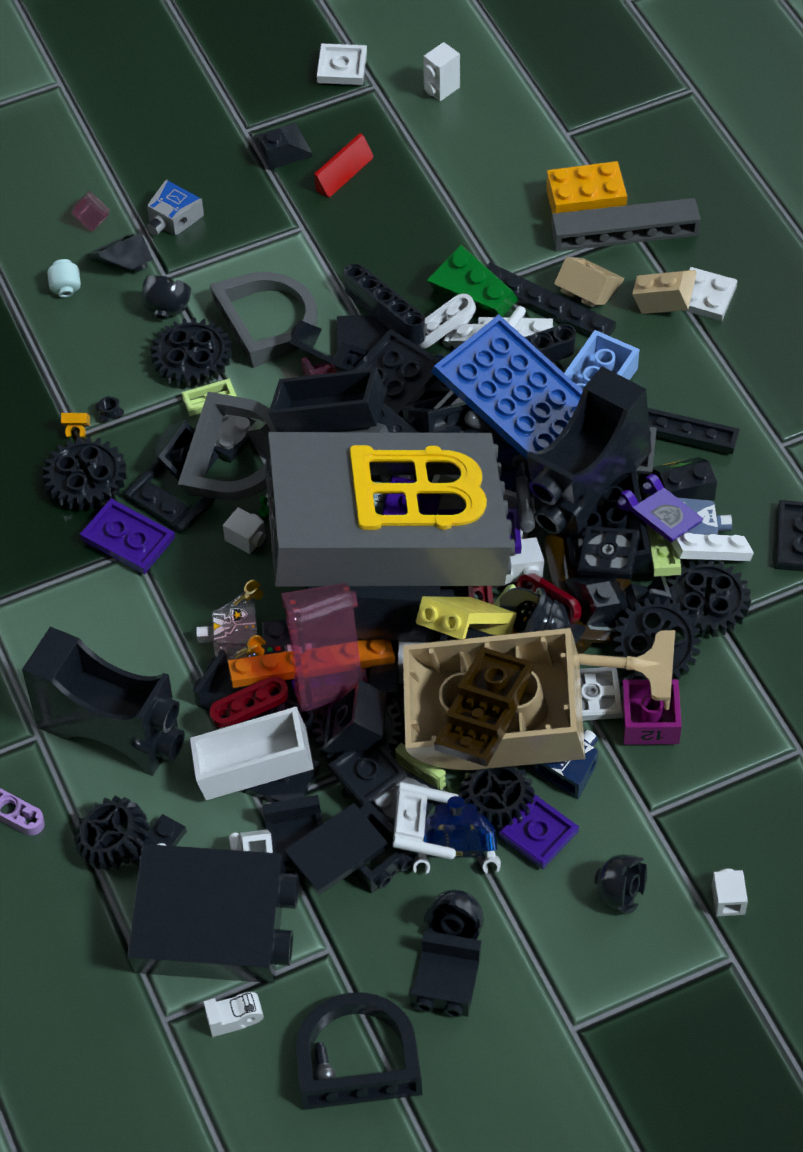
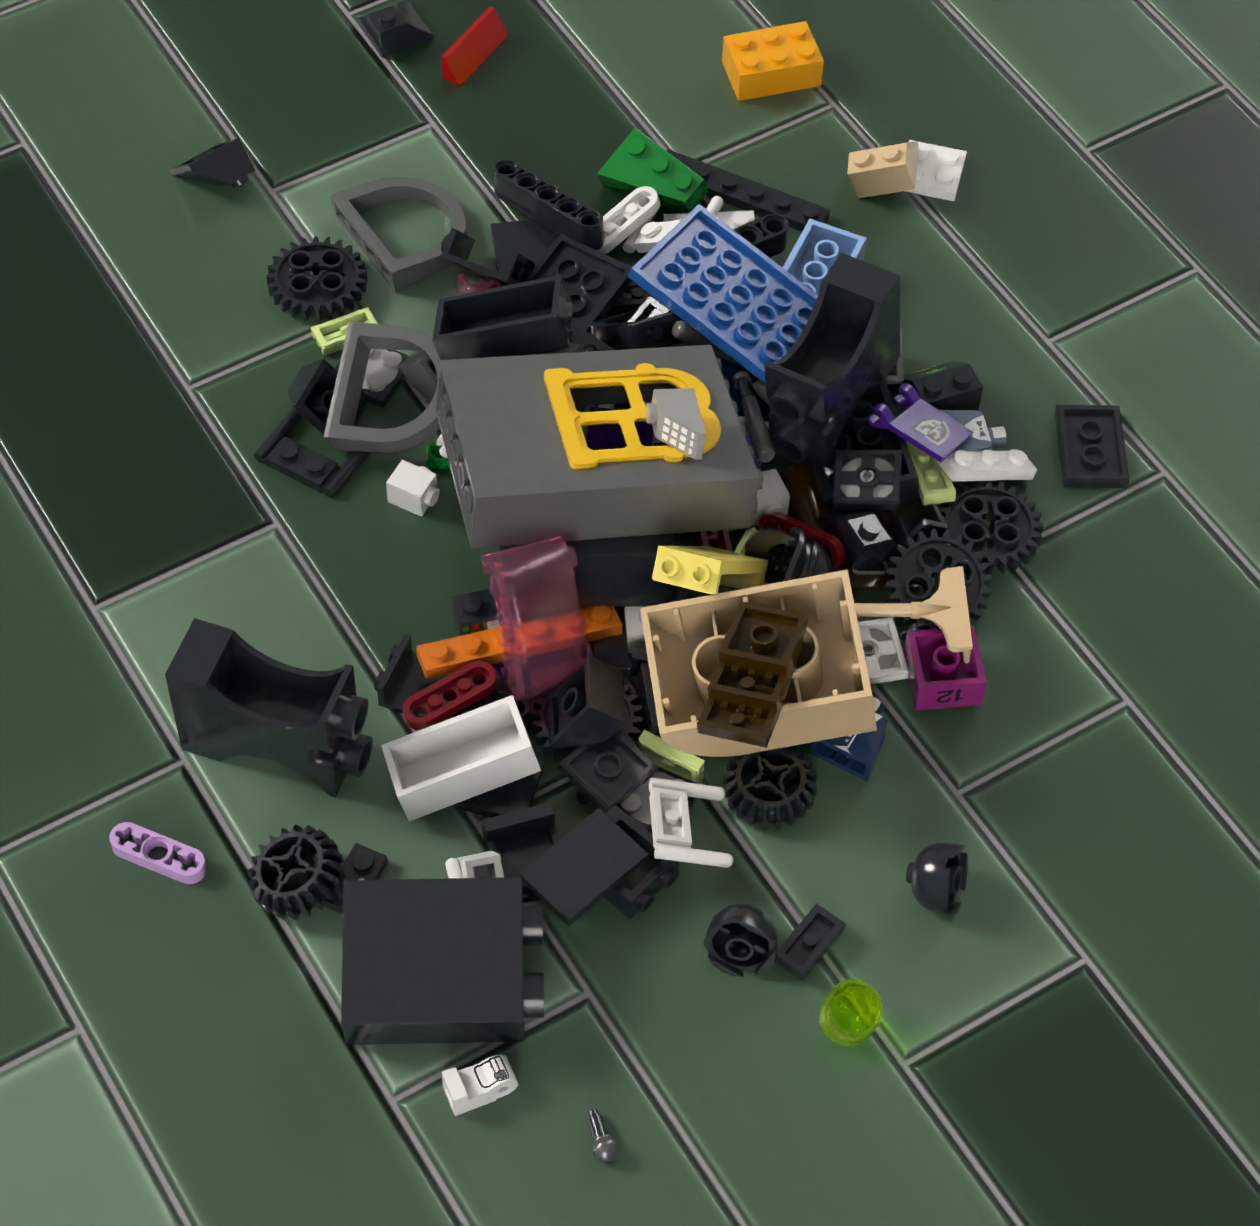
camera: 10 degrees left, 0 degrees up
black gear [43,436,127,511] -> none
light aqua head [47,259,81,298] -> none
light orange tile [61,413,90,438] -> none
clear pink panel [71,190,110,231] -> none
dark purple plate [80,498,175,575] -> none
black plate [95,396,124,422] -> none
black cylinder [142,275,192,320] -> none
light grey torso [147,180,204,236] -> none
clear torso [197,580,266,660] -> none
black window [296,992,423,1110] -> none
black panel [410,931,482,1017] -> none
clear blue torso [412,796,501,874] -> none
dark purple plate [499,795,579,869] -> none
dark grey brick [551,198,701,252] -> none
tan slope [554,257,624,307] -> none
black plate [648,408,740,454] -> none
white brick [712,869,748,916] -> none
none -> light grey slope [646,388,706,460]
none -> black plate [774,903,846,981]
none -> clear neon green hat [819,979,883,1046]

